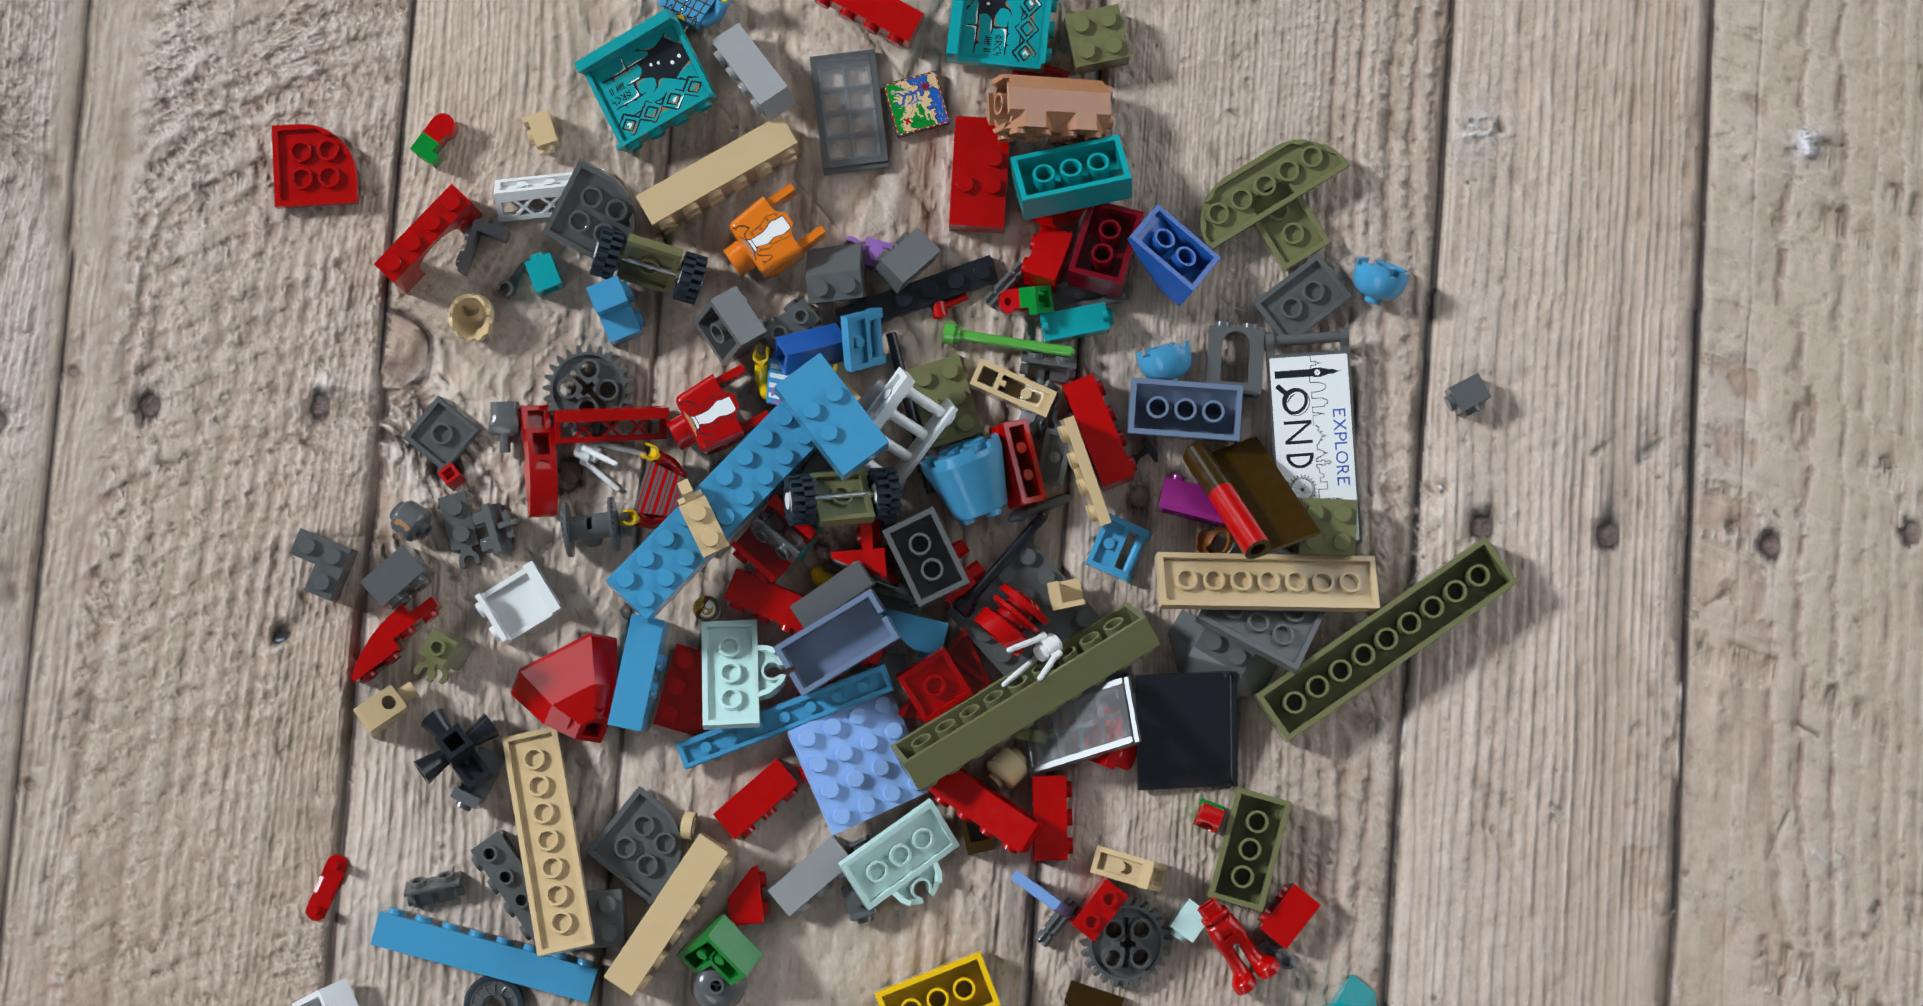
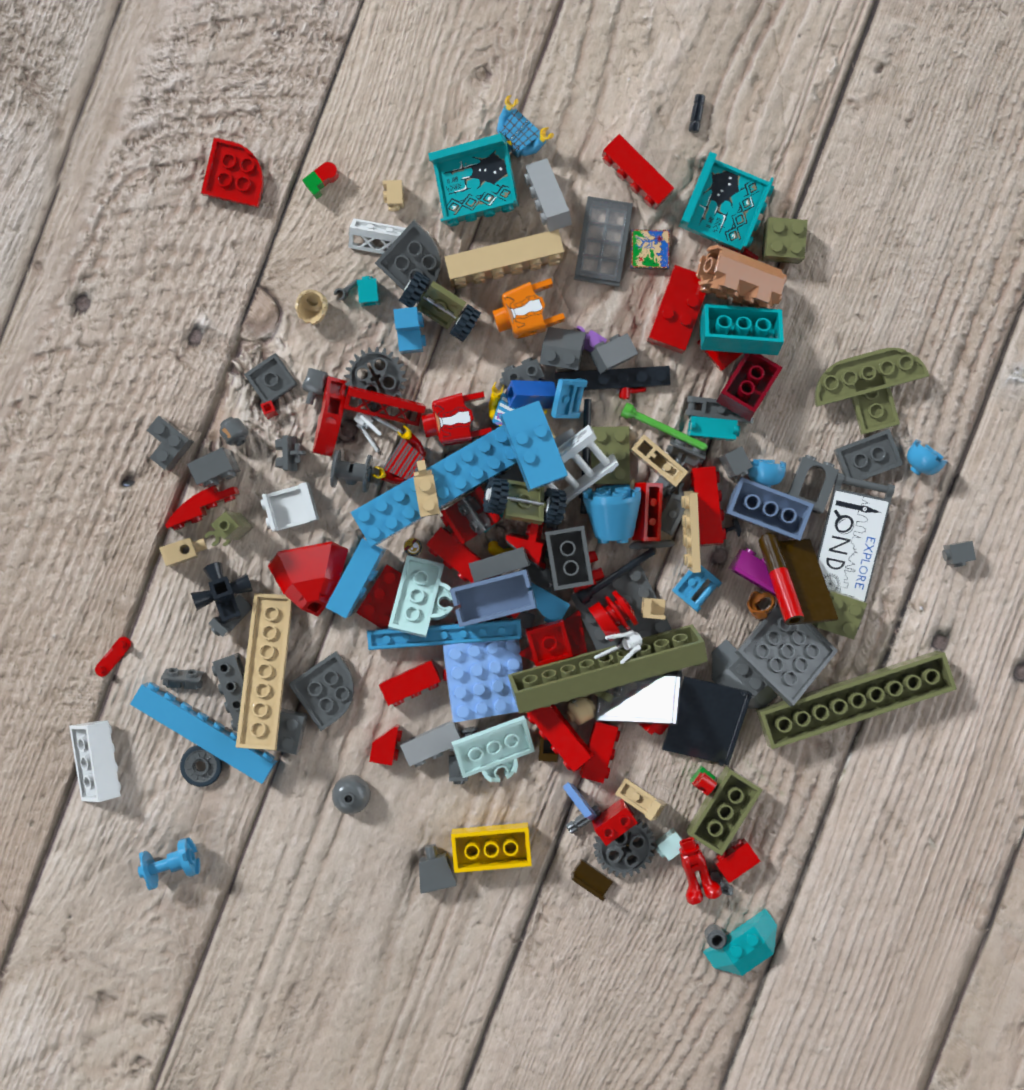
camera: 20 degrees right, 5 degrees up
red arch [374,184,483,294] -> none
dark grey plate [438,491,482,569] -> none
dark grey bracket [456,219,511,276] -> none
tan brick [604,832,733,996] -> none
green brick [677,914,763,985] -> none
tan tile [680,811,698,840] -> none
dark grey brick [693,286,767,367] -> none
dark grey axle [984,262,1024,309] -> none
green leg [999,285,1054,315] -> none
red brick [1021,225,1074,293] -> none
blue slope [1127,204,1221,306] -> none
tan plate [1155,552,1380,612] -> none
none -> dark grey brick [719,446,753,479]

